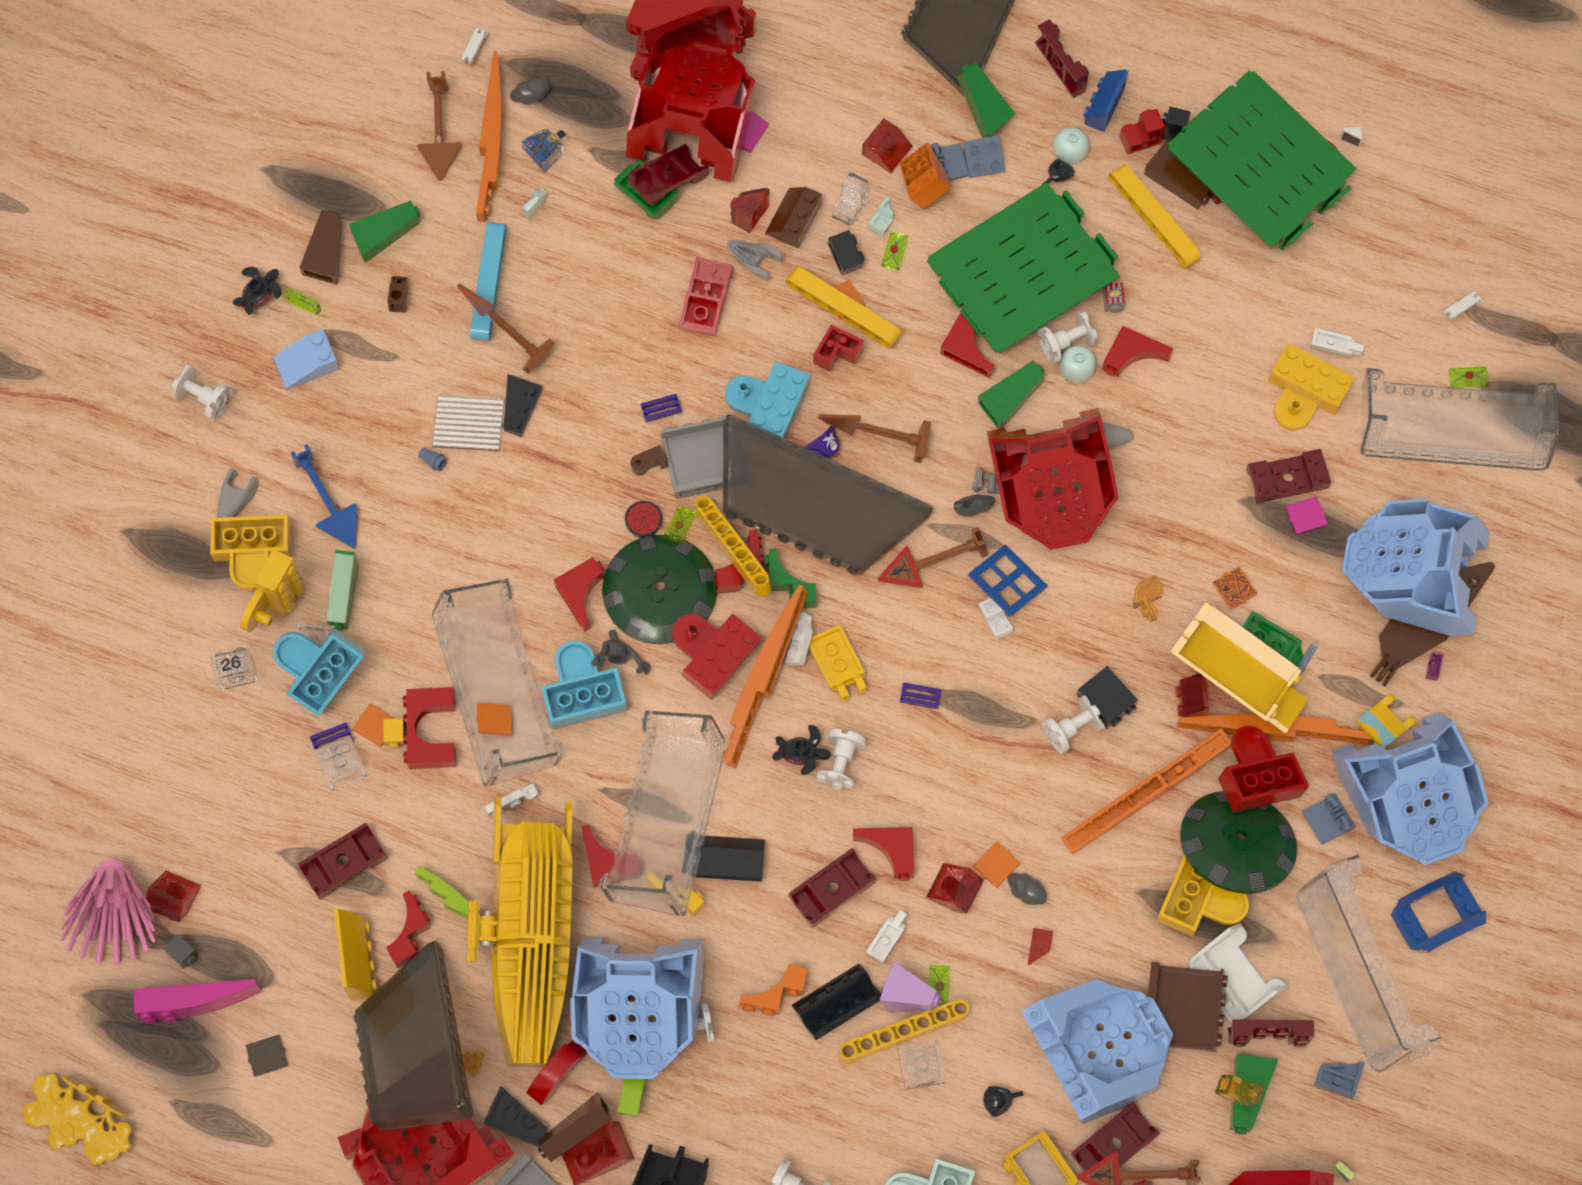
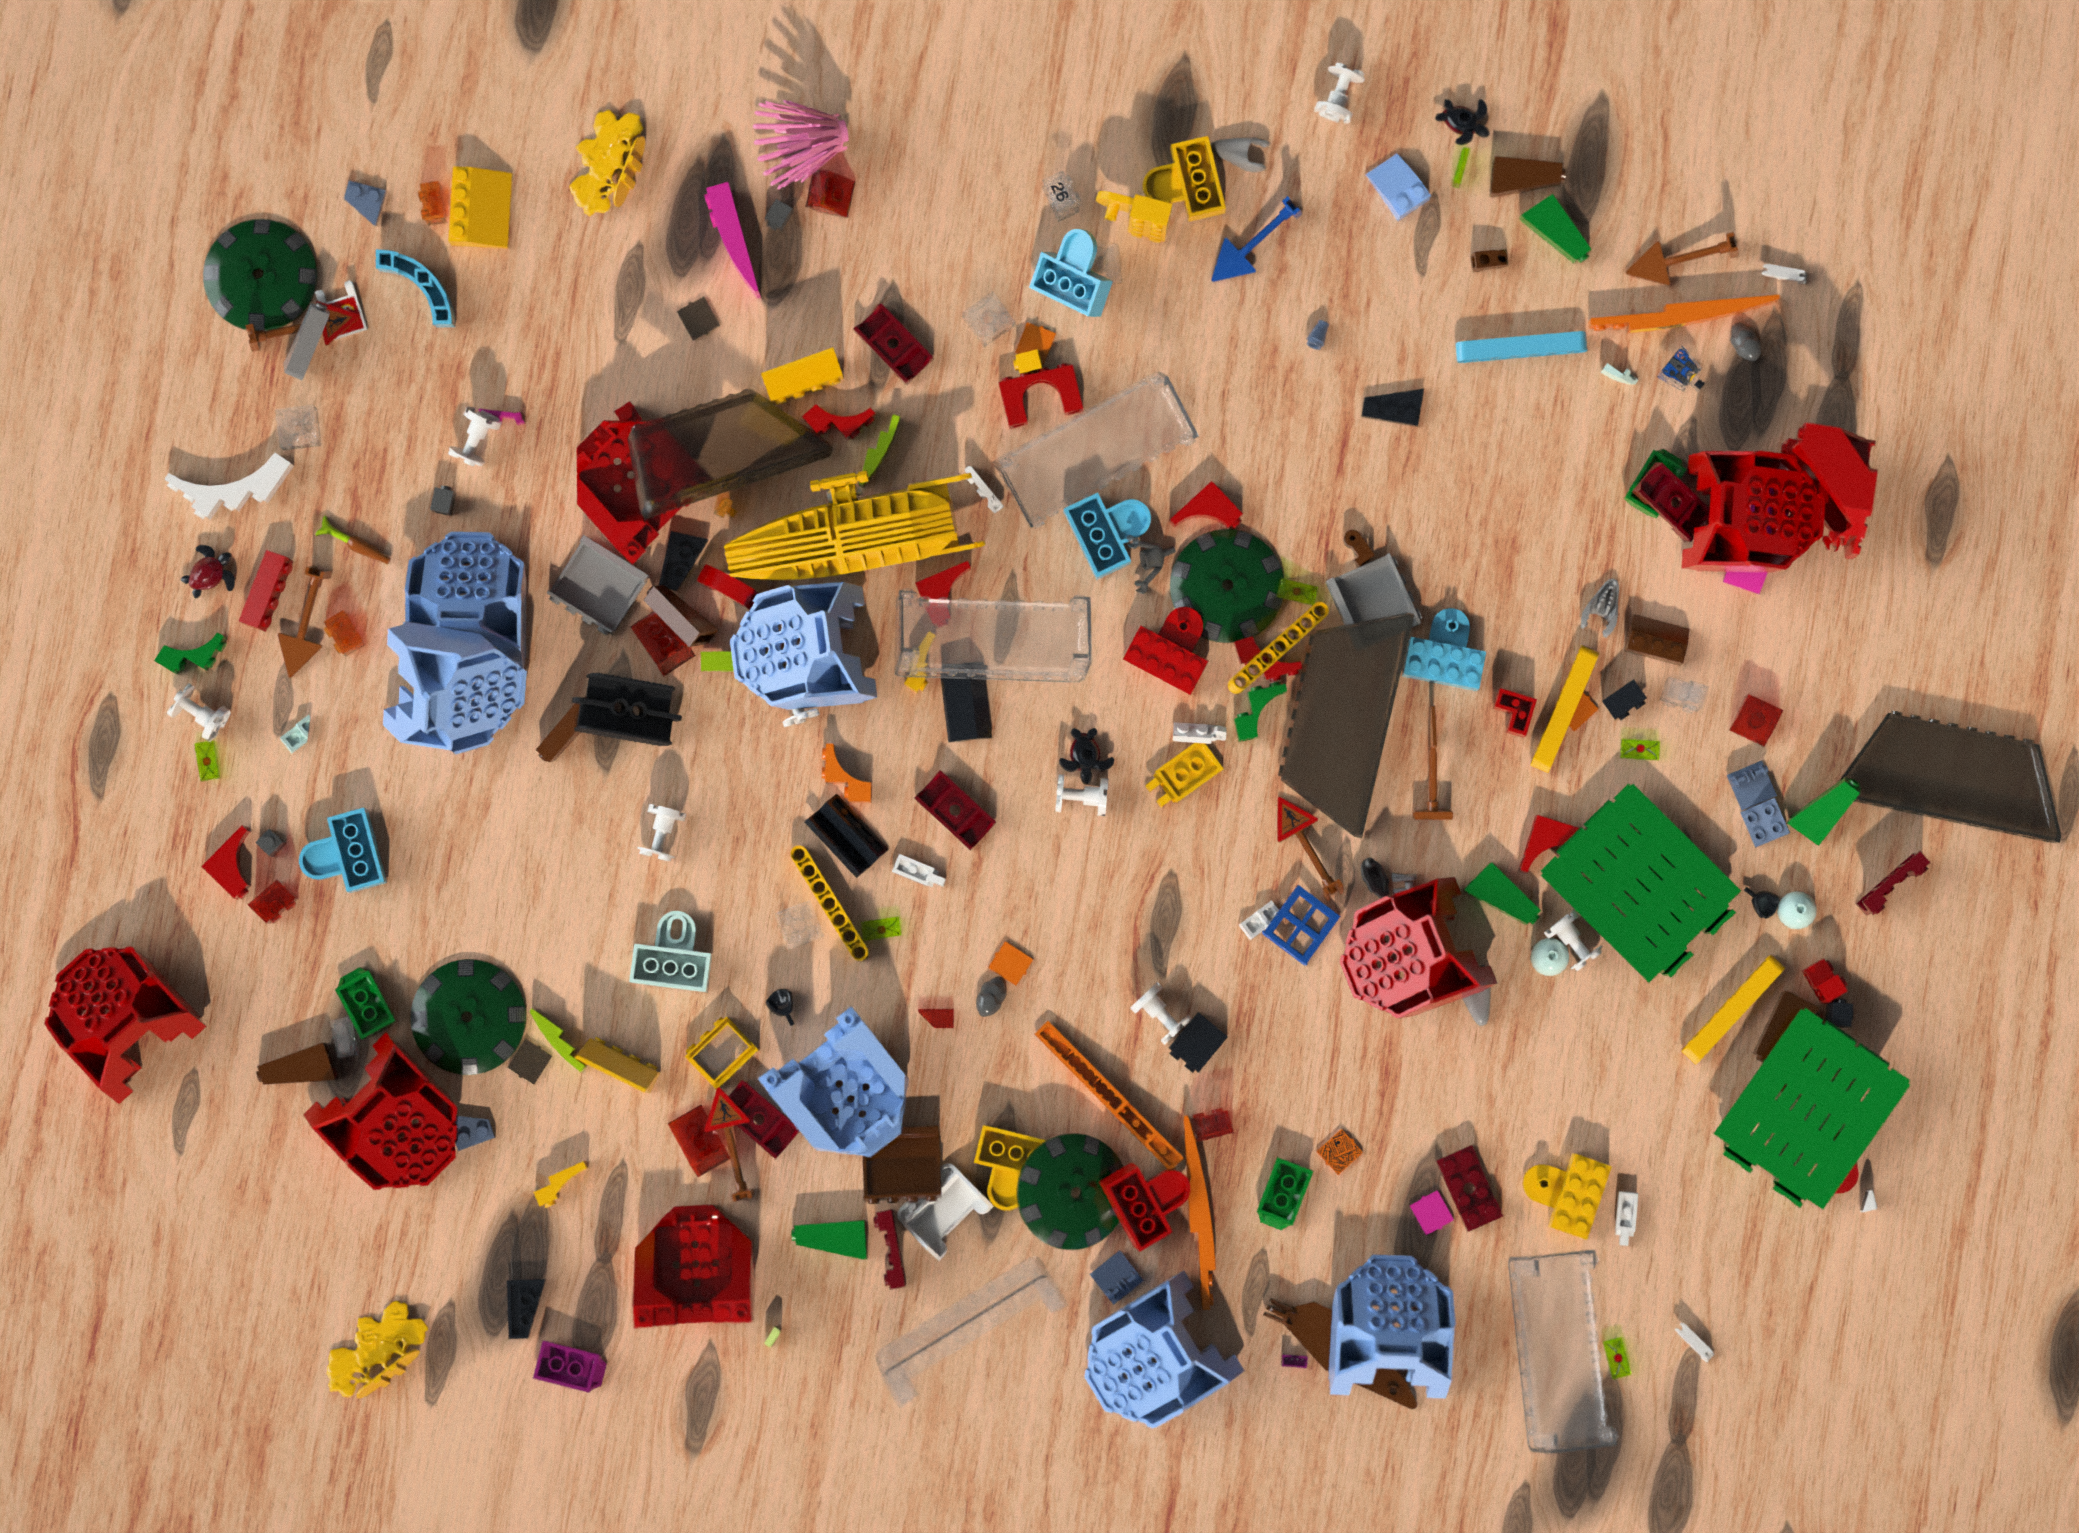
camera: 80 degrees right, 15 degrees up
dark purple tile [310,722,353,756] -> none
slope [326,550,359,631] -> none
piece [432,394,505,451] -> none
dark orange piece [457,283,555,374] -> none
orange piece [476,702,513,736] -> none
tile [625,501,663,538] -> none
dark purple tile [640,394,682,422] -> none
slope [679,257,733,335] -> none
orange slope [723,585,808,768] -> none
clear red slope [730,187,770,233] -> none
dark purple hat [802,425,840,460] -> none
red arch [853,827,914,881] -> none
light aqua slope [867,197,894,236] -> none
lavender slope [880,962,941,1012] -> none
orange slope [900,142,951,209] -> none
dark purple tile [900,682,941,709] -> none
clear red slope [926,863,984,914] -> none
blue slope [1083,69,1128,132] -> none
red arch [1102,326,1173,377] -> none
light grey brick [1103,283,1125,313] -> none
clear yellow brick [1132,575,1164,623] -> none
yellow panel [1170,601,1309,733] -> none
clear yellow brick [1215,1075,1265,1108] -> none
light blue piece [1298,640,1319,675] -> none
sand blue wing [1314,1062,1365,1100] -> none
yellow flag [1355,693,1417,748] -> none
blue wedge [1391,871,1486,952] -> none

